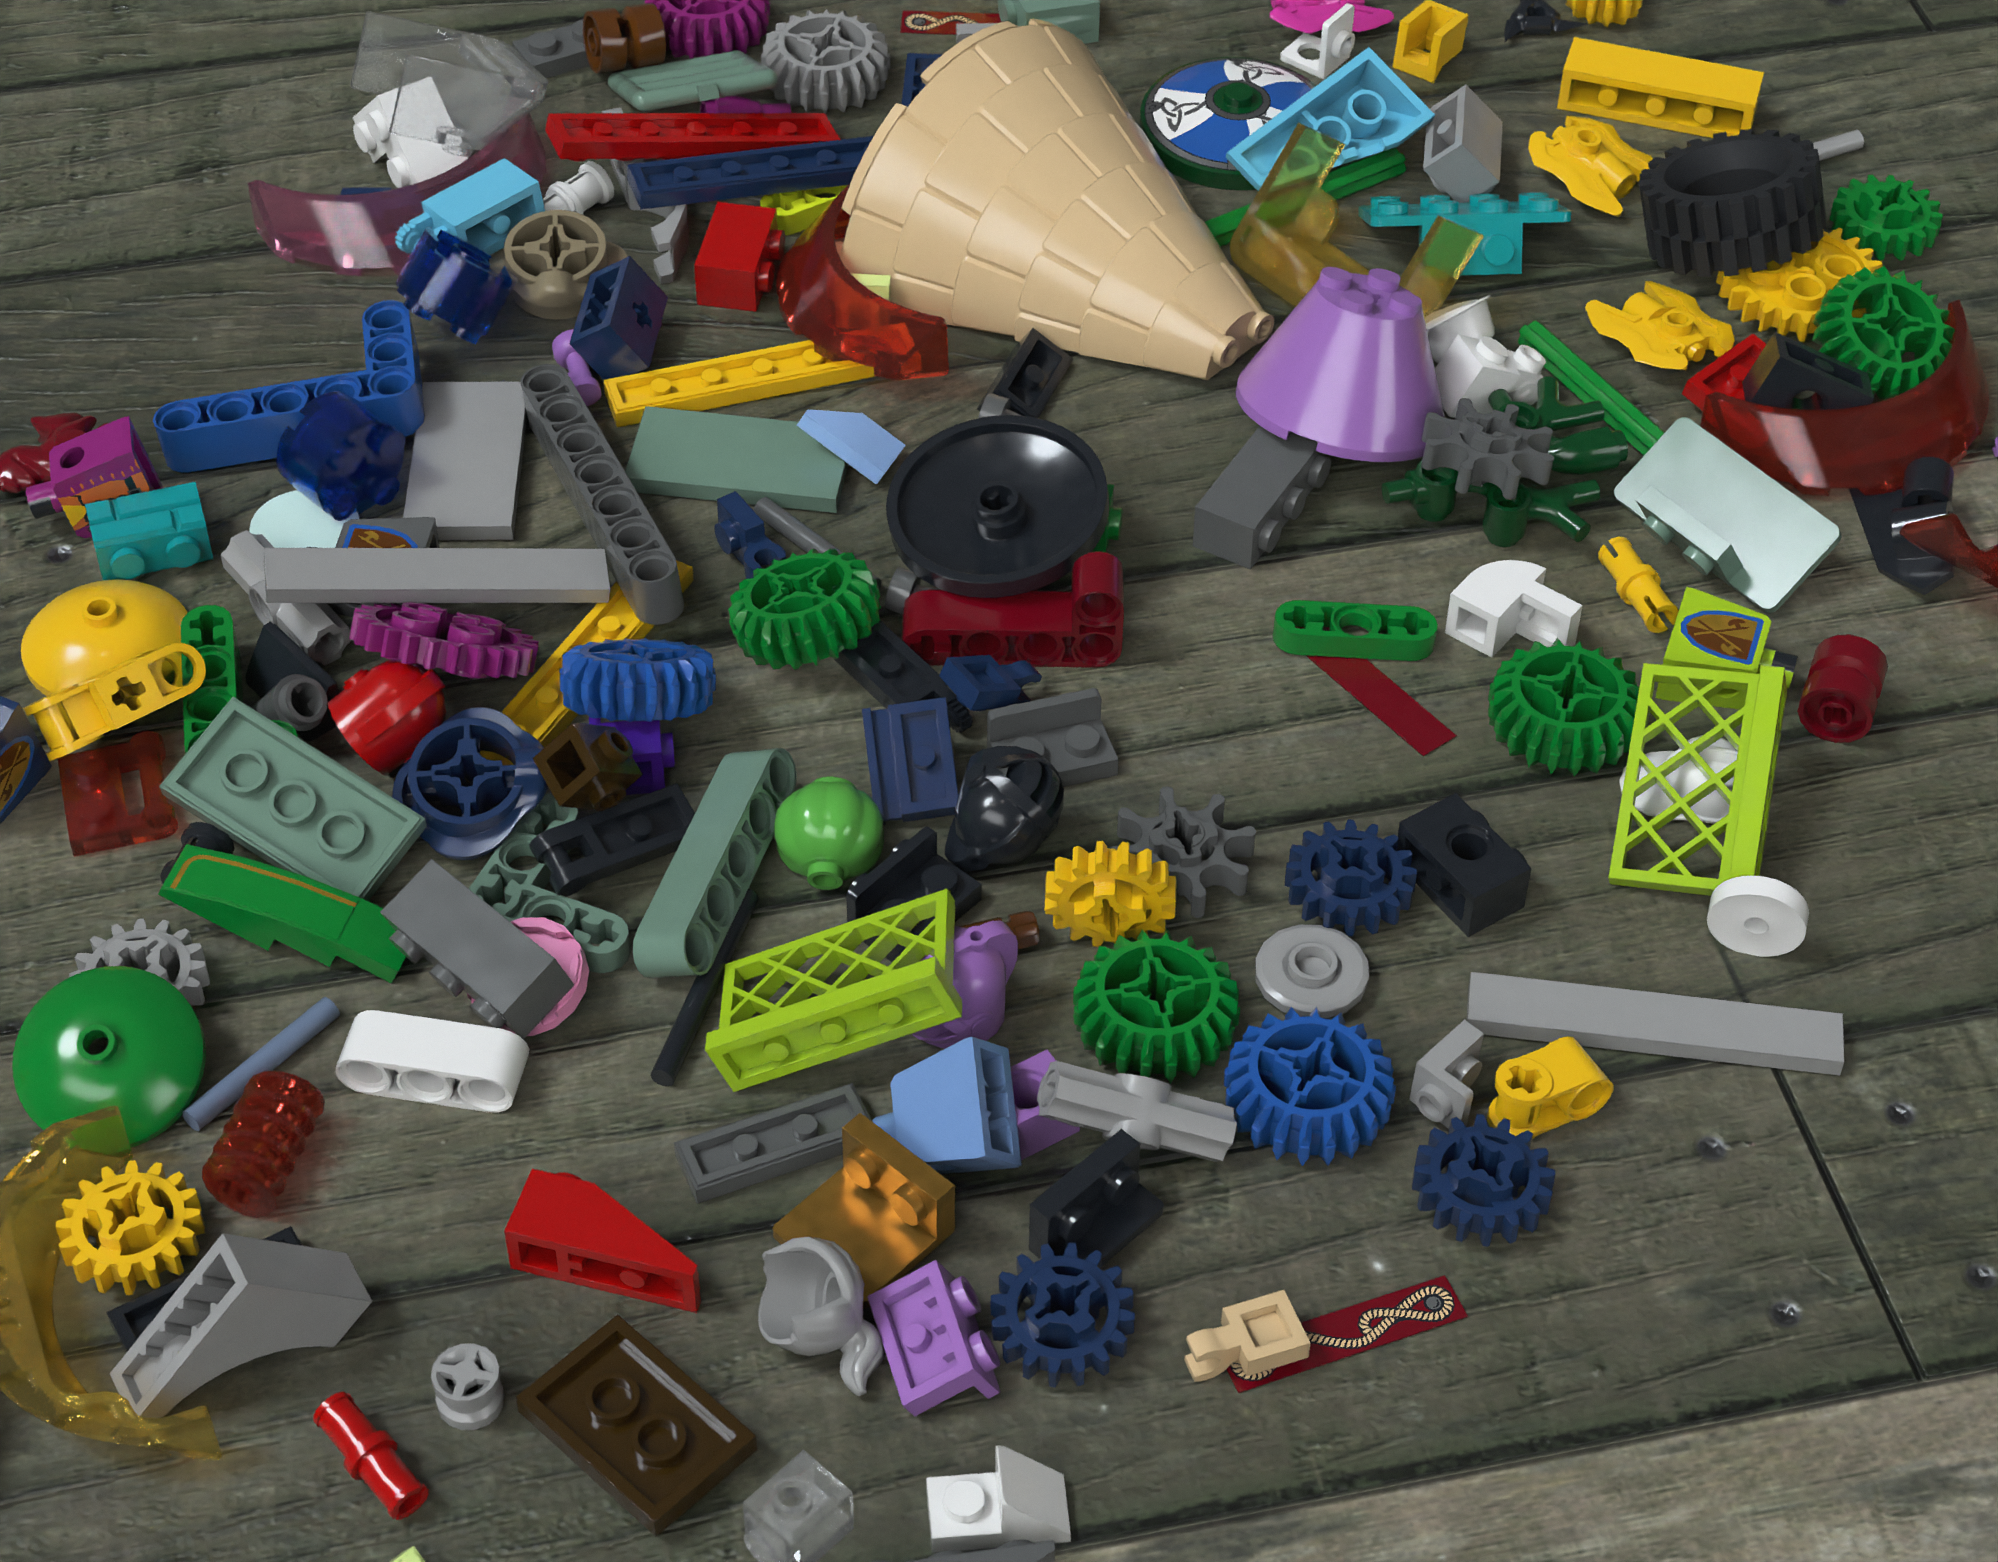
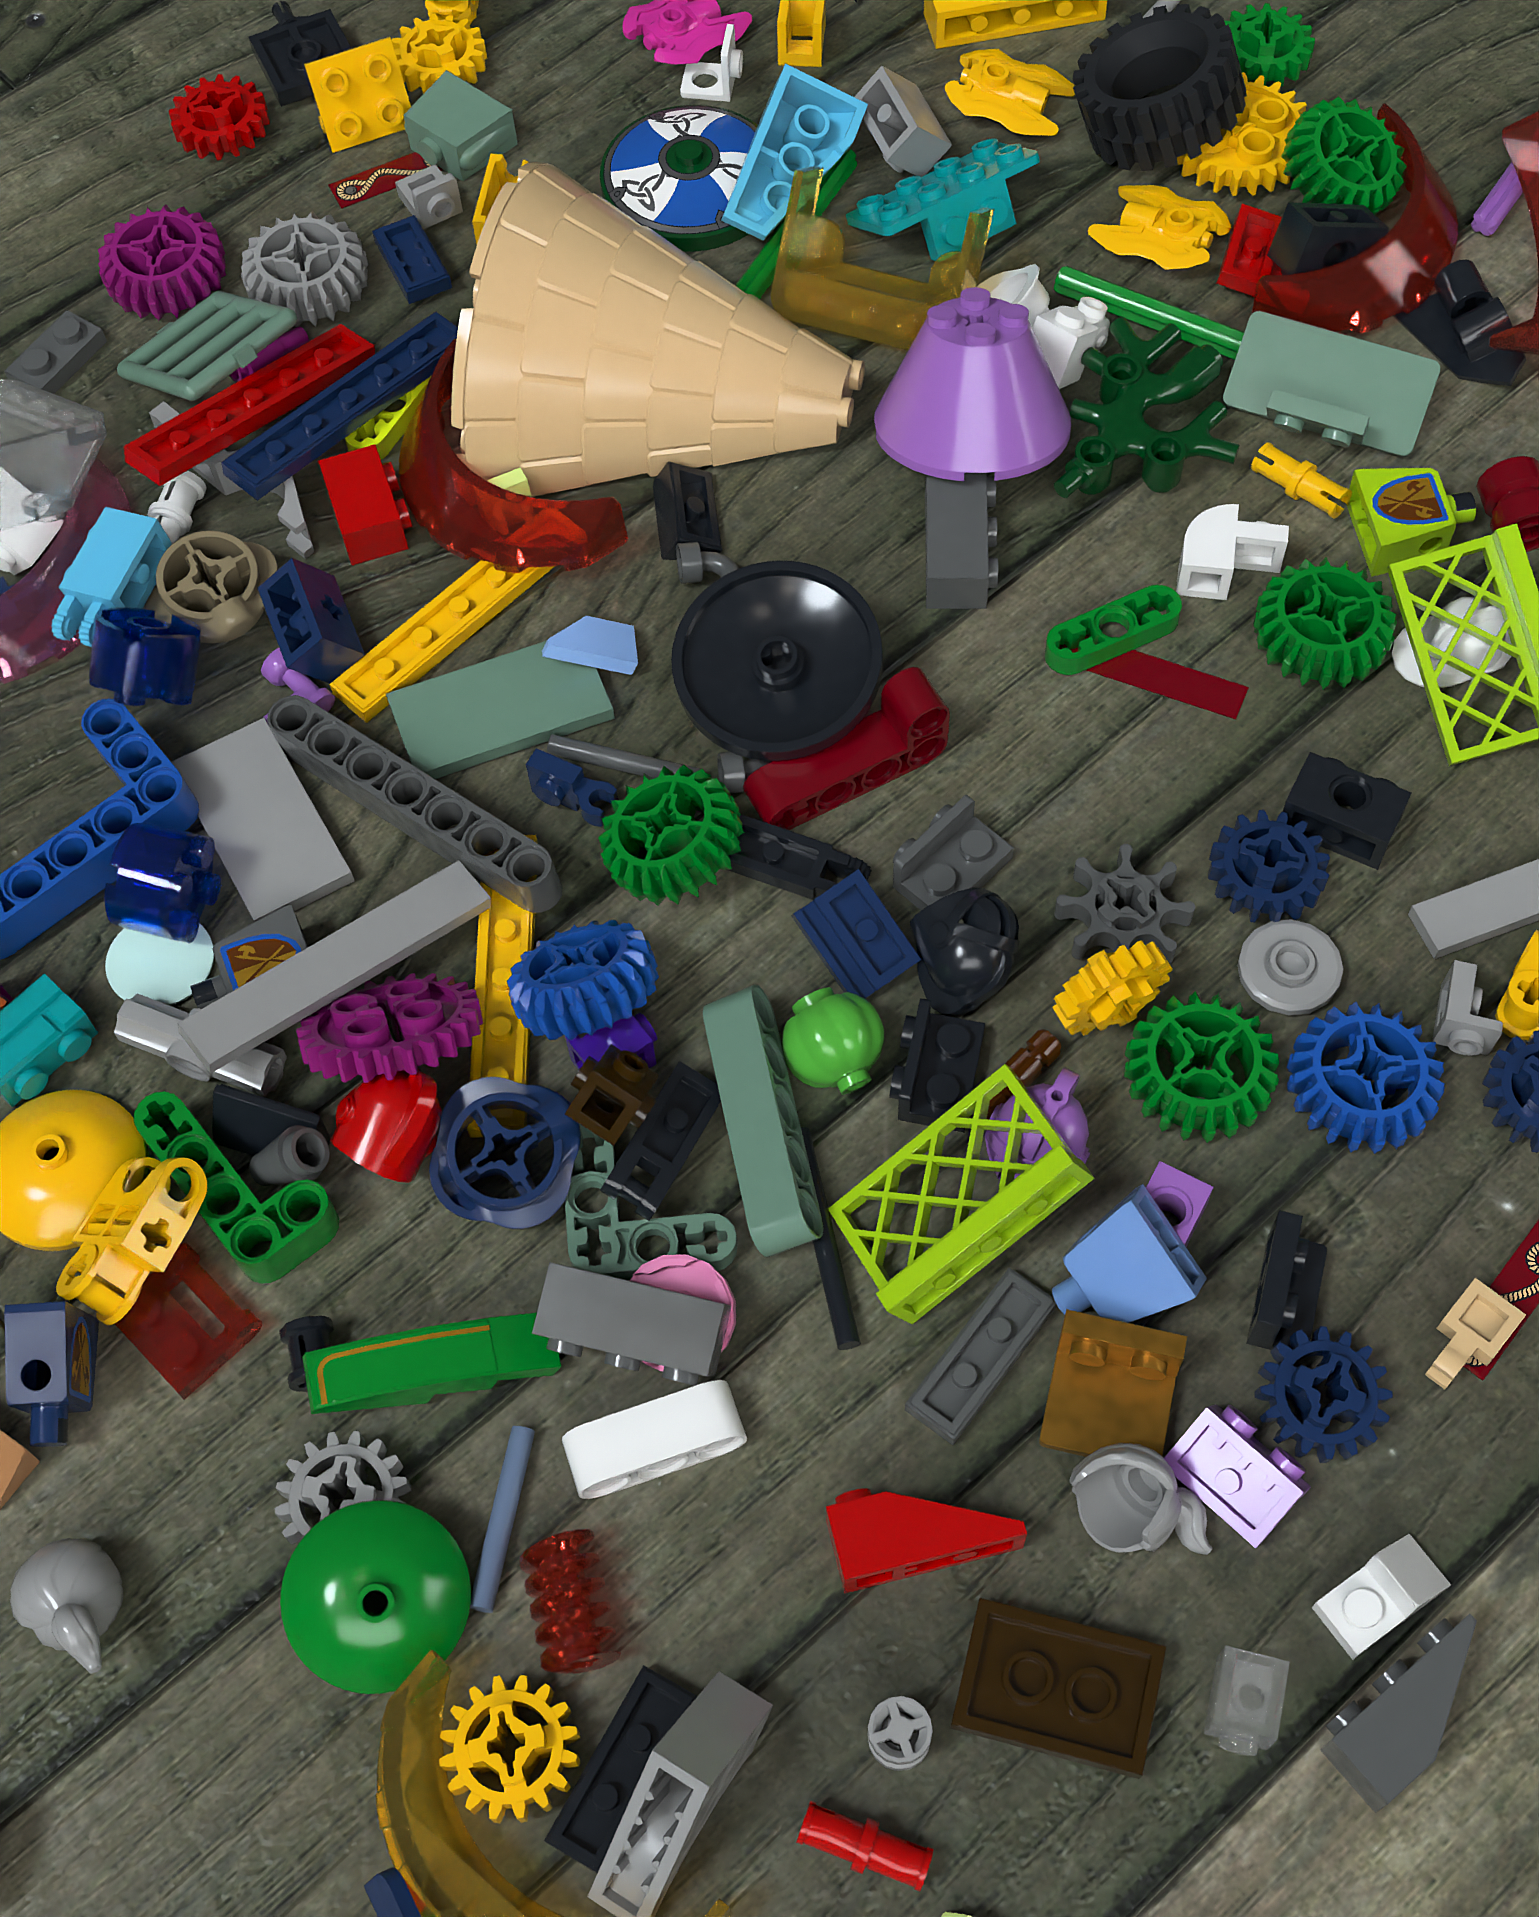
camera: 25 degrees left, 15 degrees up
sand green tile [159,697,427,901] -> none
reddish brown wheel [583,3,666,74] -> none
dark blue plate [939,655,1042,711] -> none
light grey piece [1037,1061,1237,1162] -> none
dark grey gear [1421,398,1554,500] -> none

